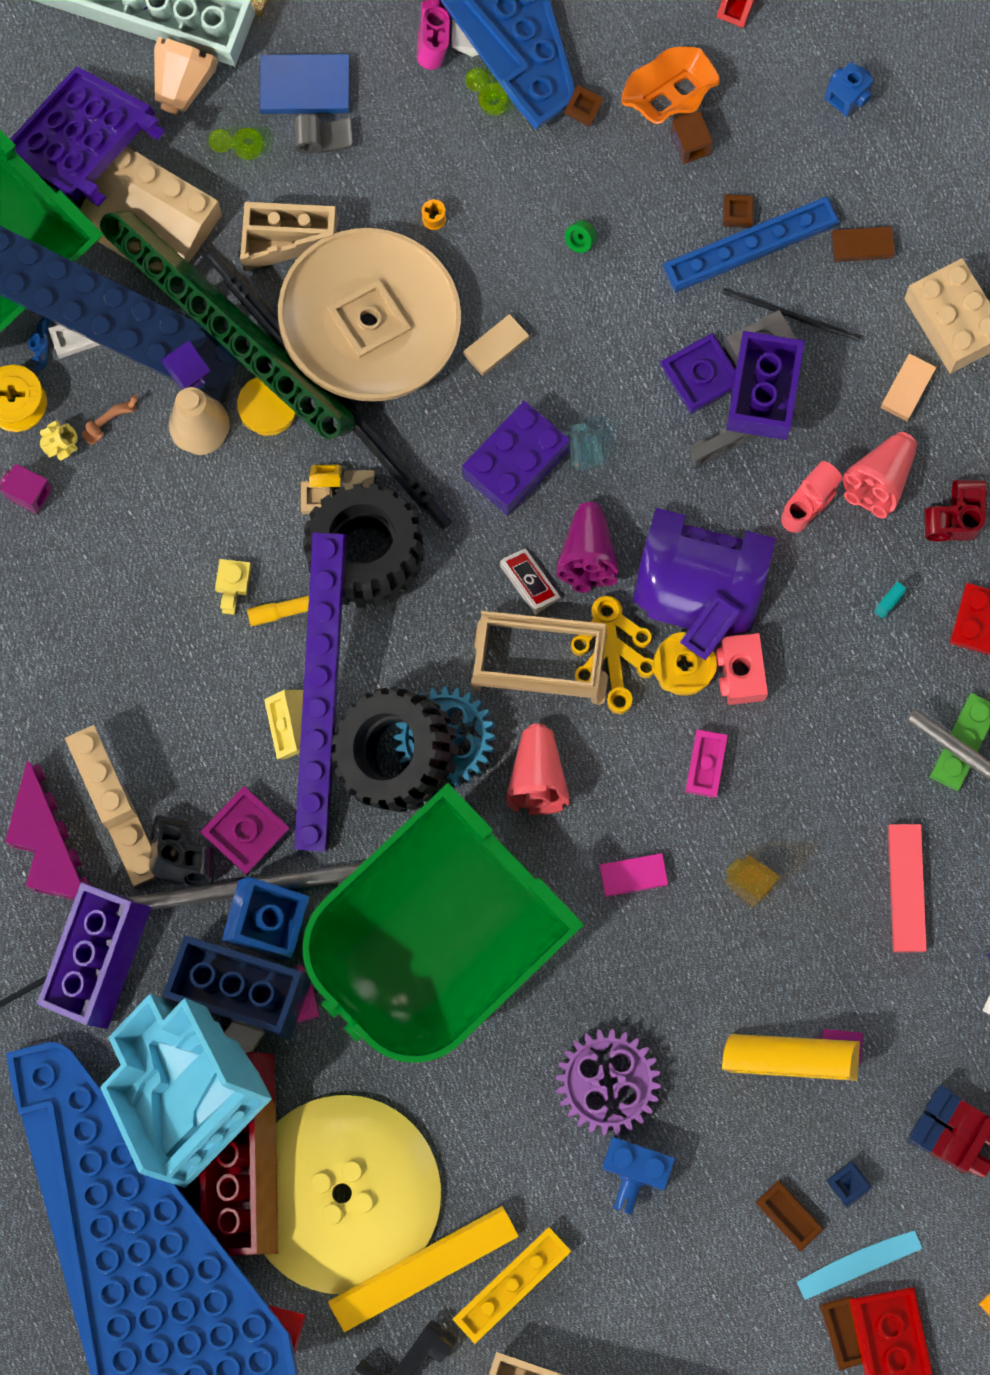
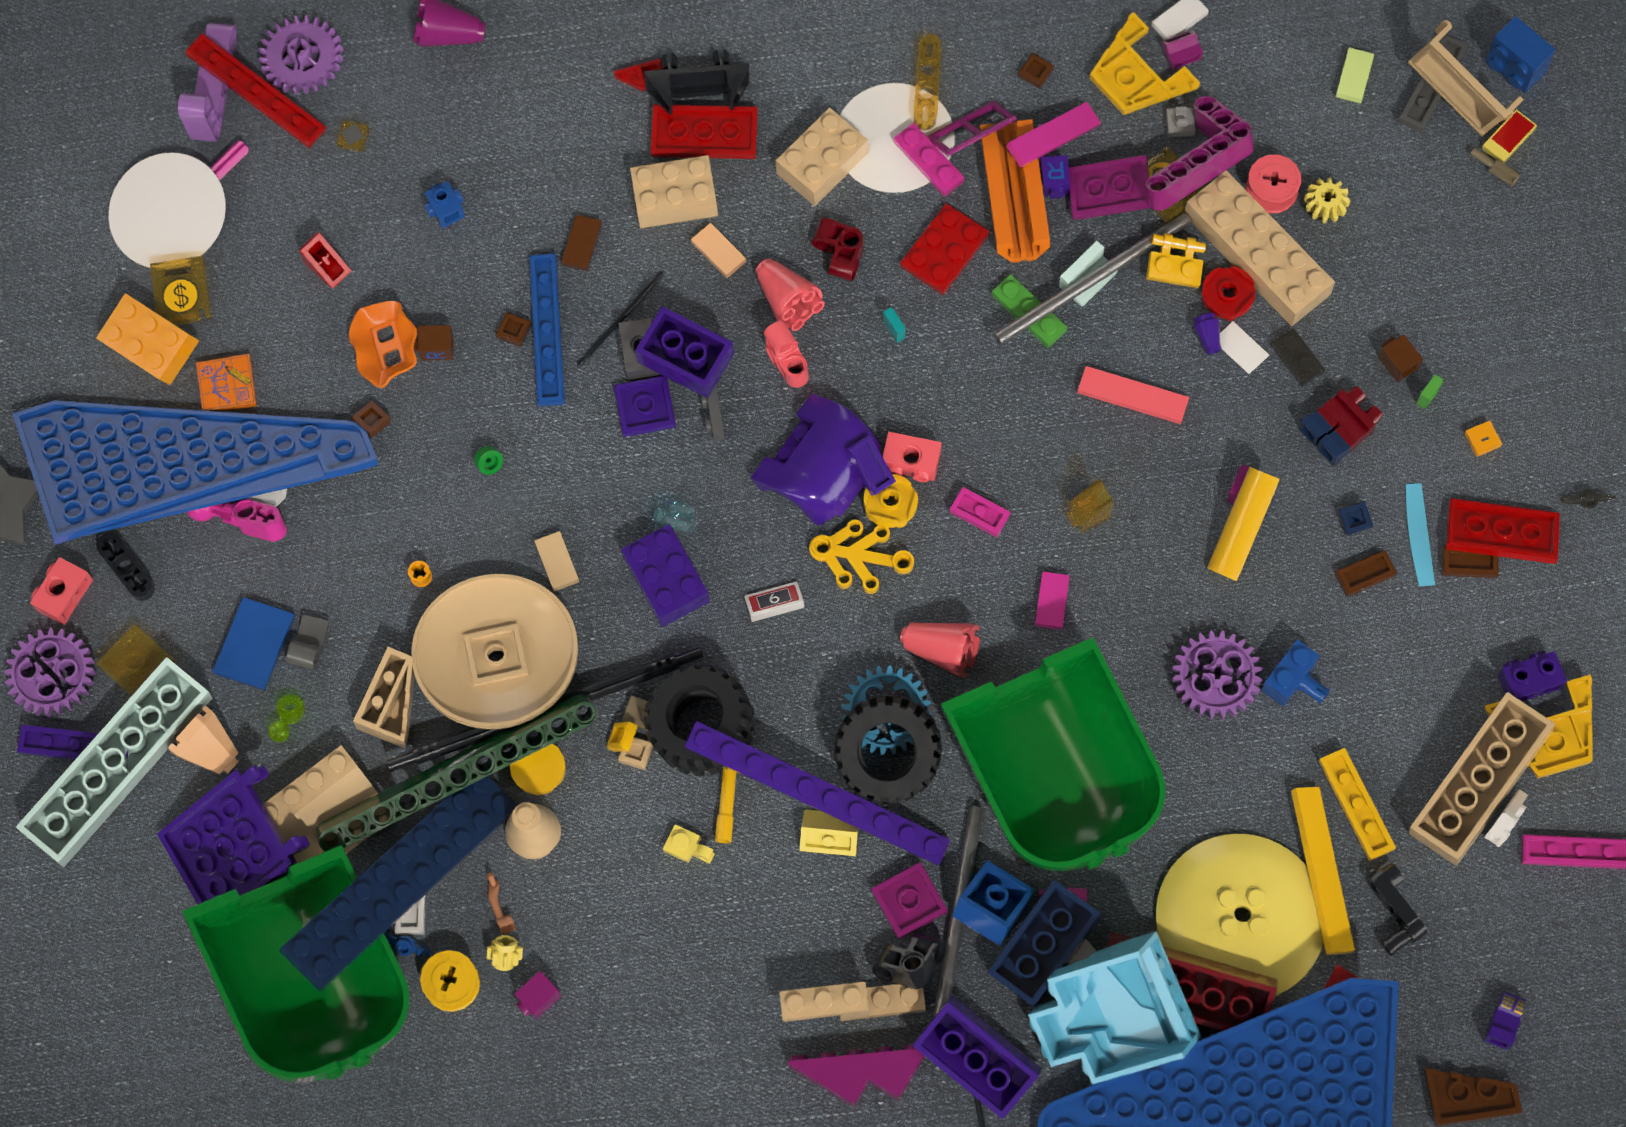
camera: 70 degrees left, 5 degrees down
dark purple brick [161,341,210,390] -> none
clear neon green plate [465,68,509,116] -> none
tan piece [471,611,608,705] -> none
magenta cone [556,502,618,593] -> none

